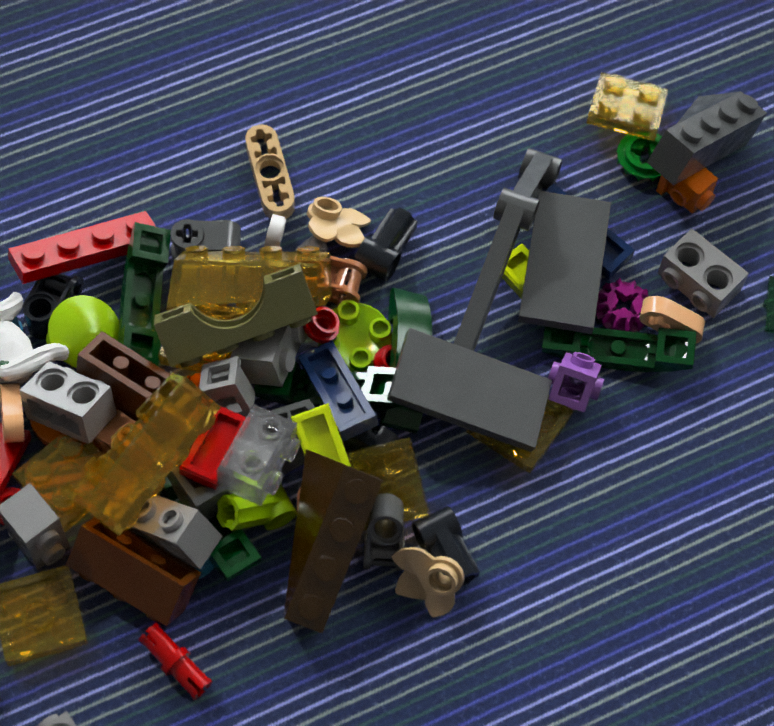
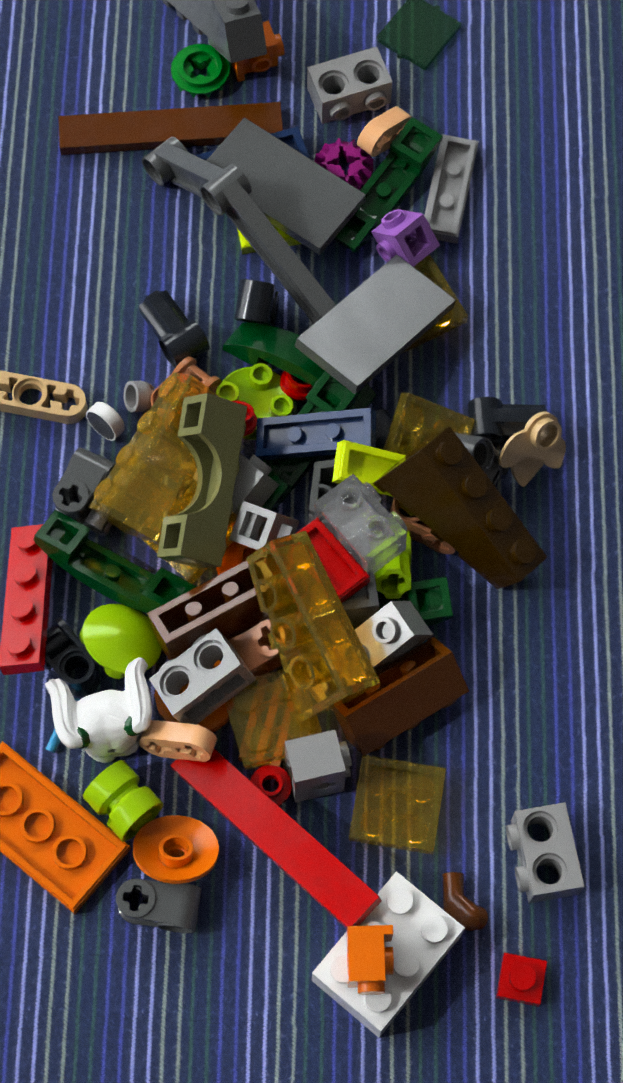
camera: 60 degrees left, 5 degrees up
red pin [138,623,213,700] -> none
tan plate [307,197,371,248] -> none
clear yellow plate [586,72,668,141] -> none
none -> reddish brown tile [58,102,283,155]
none -> black piece [234,279,280,326]
none -> light grey tile [424,134,479,243]

